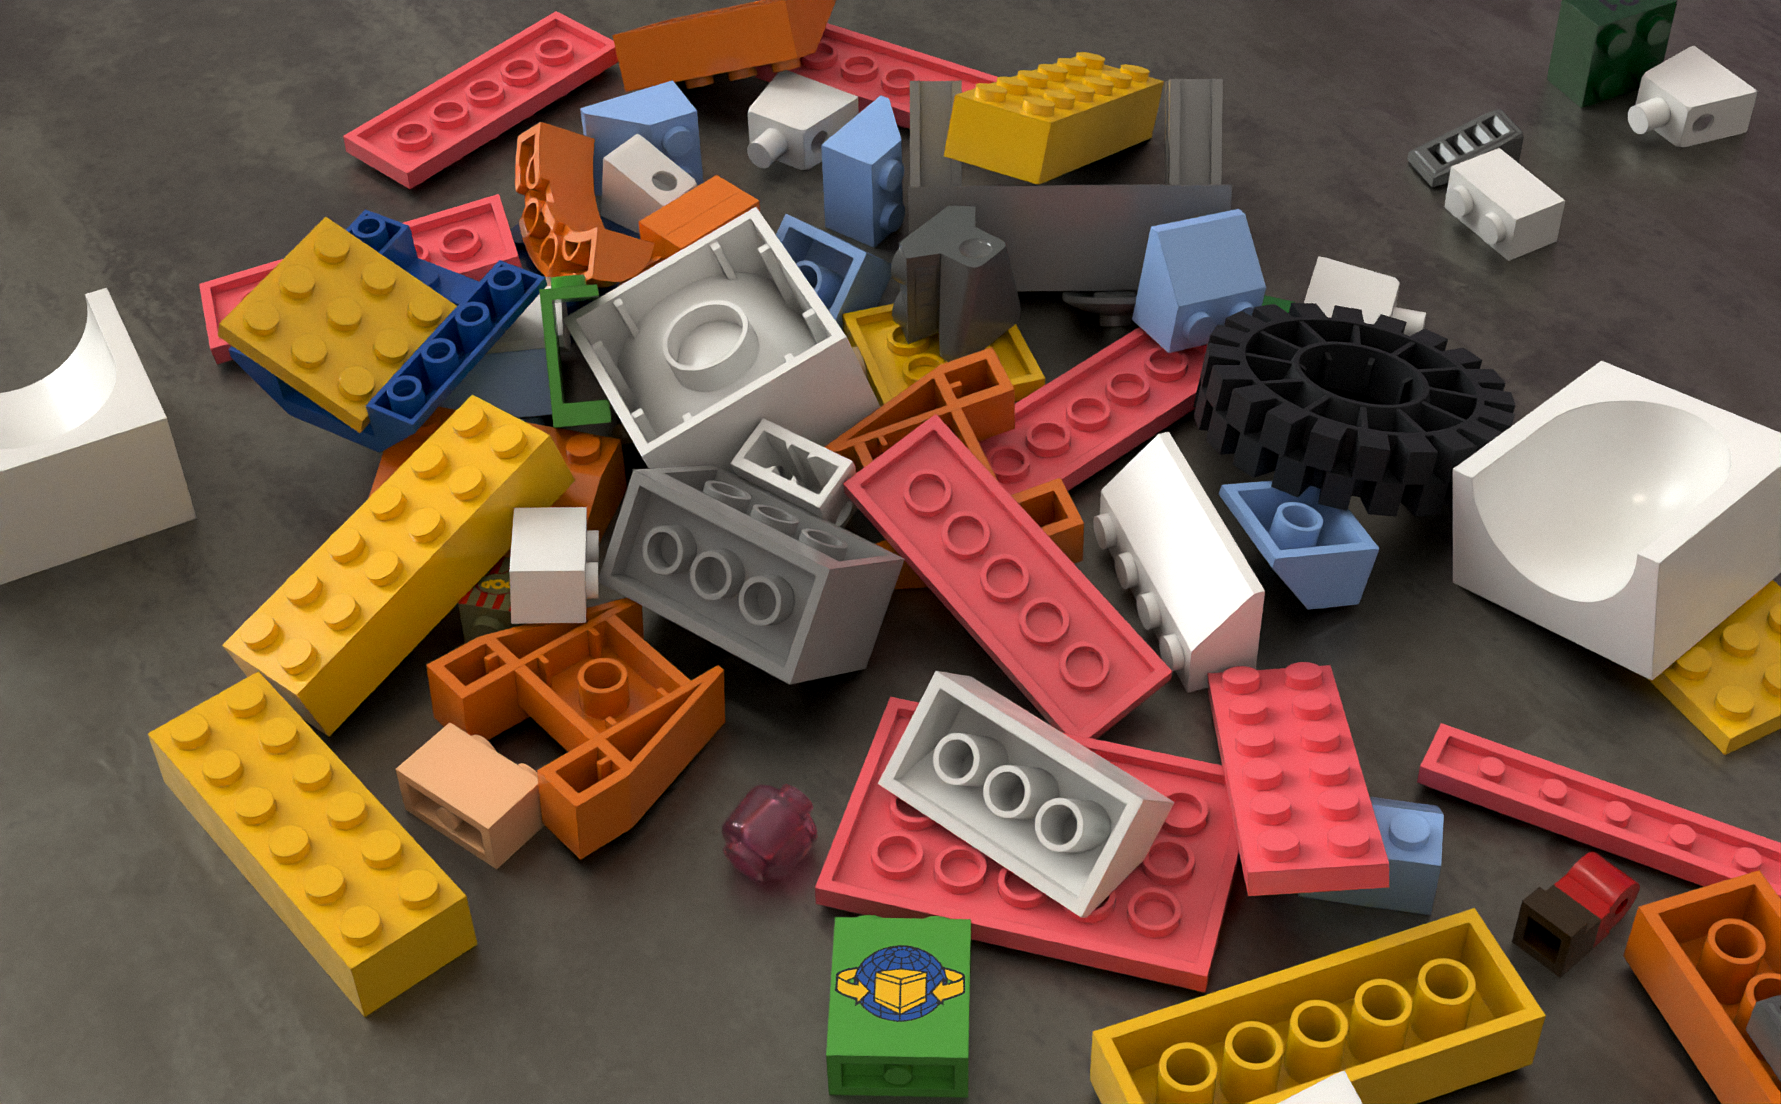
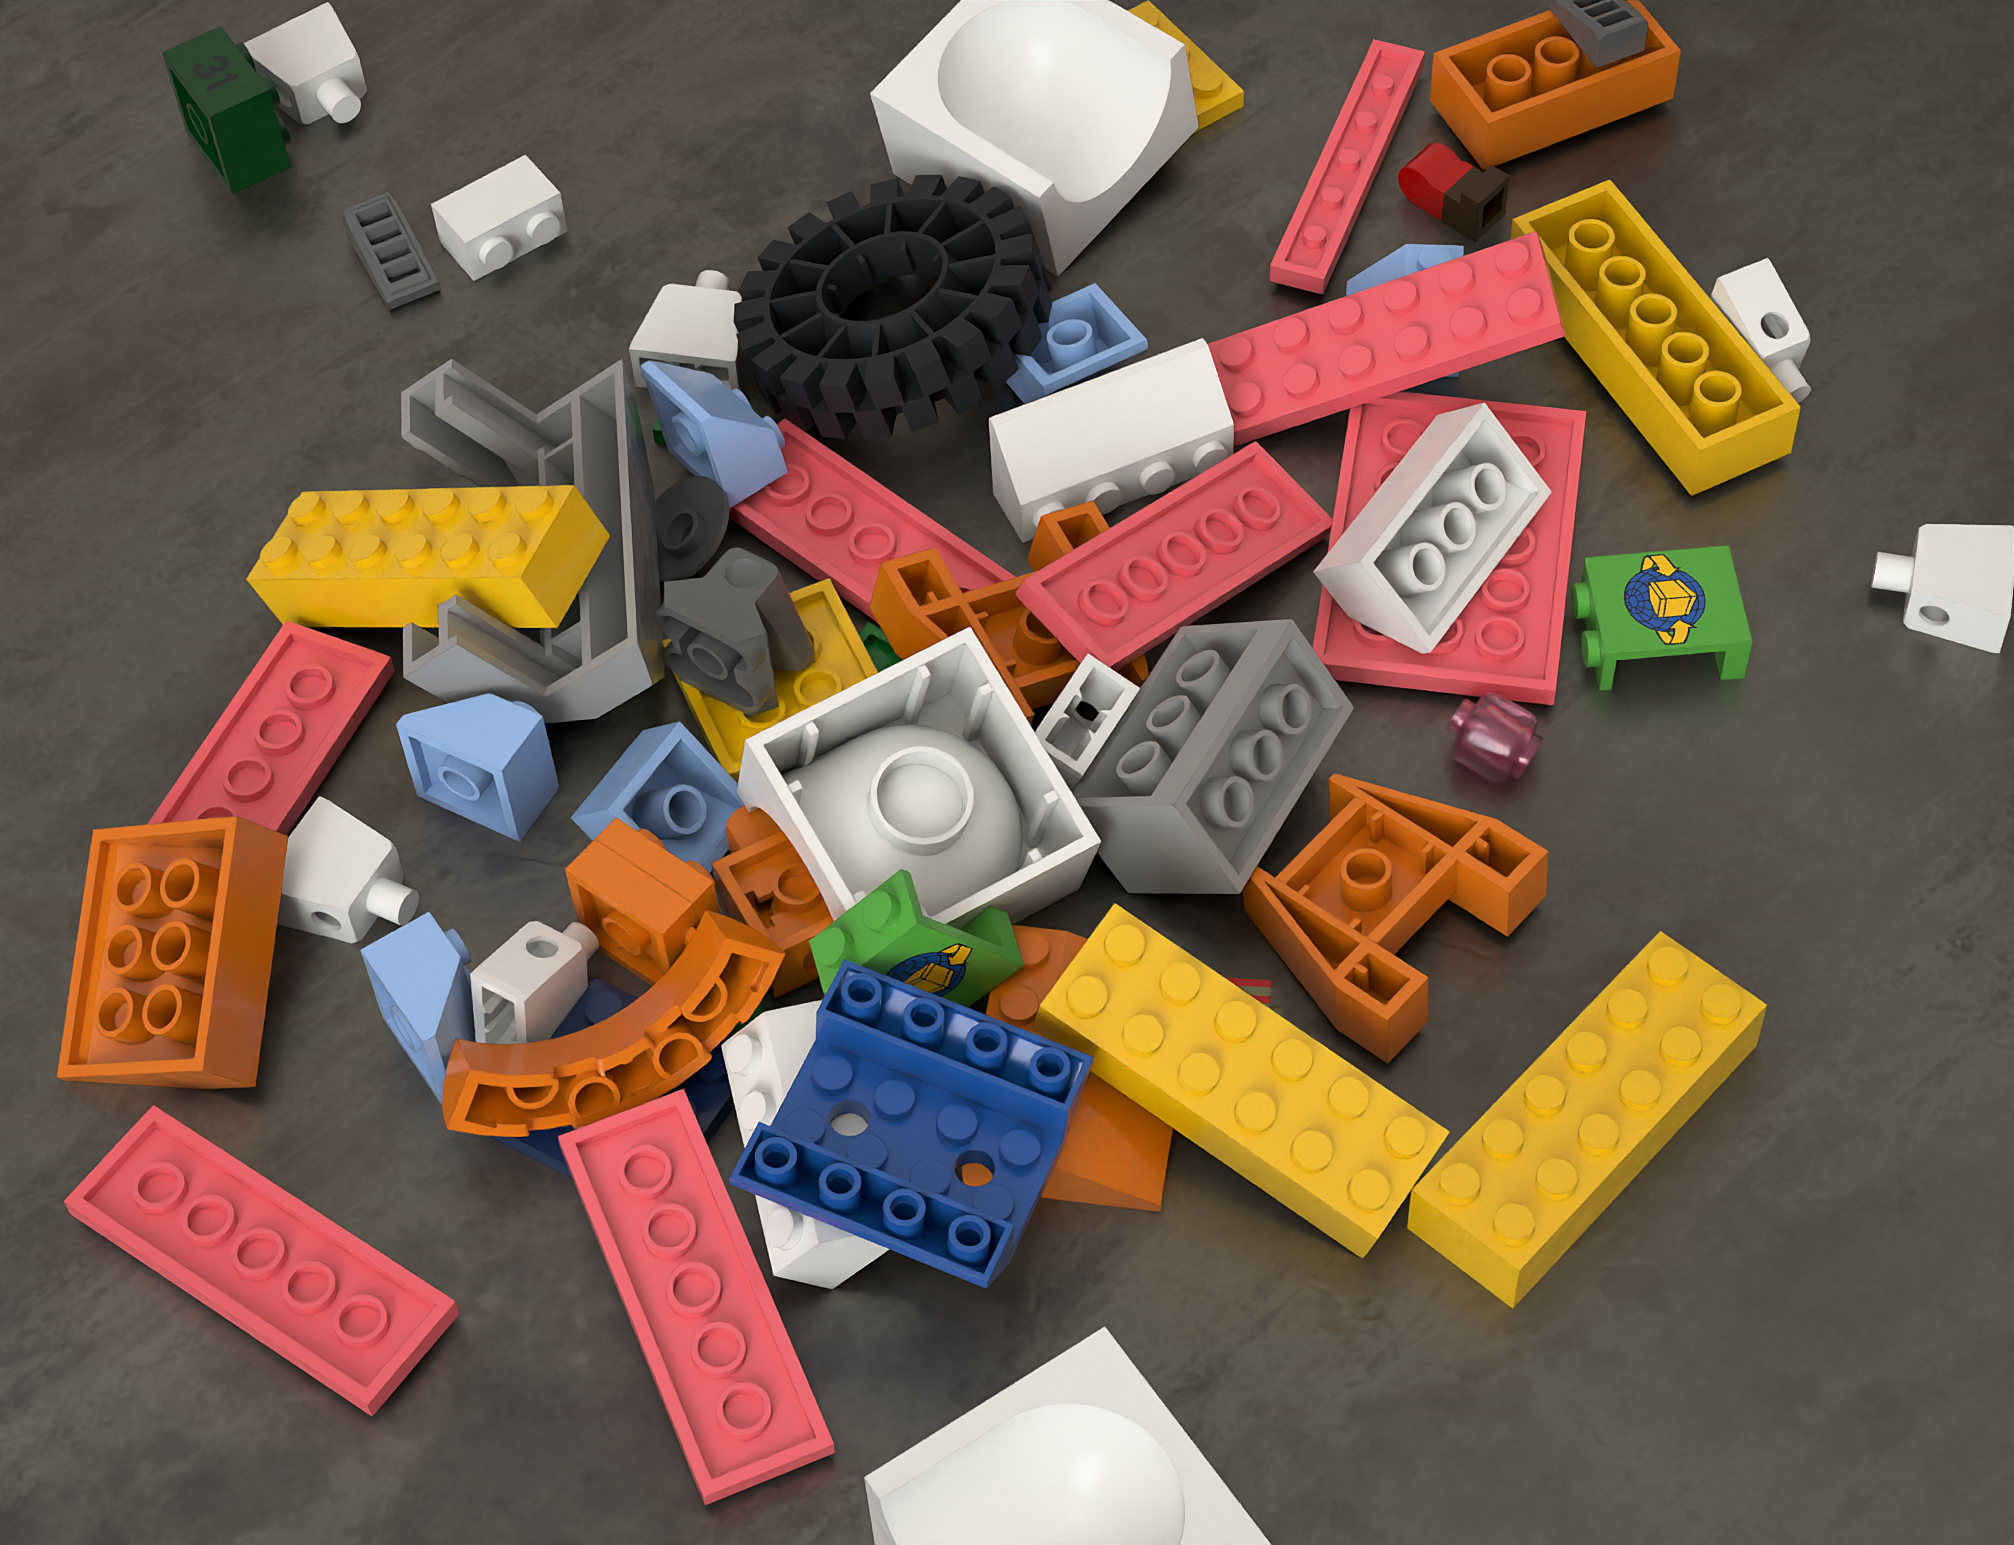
camera: 95 degrees left, 10 degrees up
yellow plate [218,217,457,433] -> none
light nougat brick [395,722,545,870] -> none
white brick [509,507,599,624] -> none

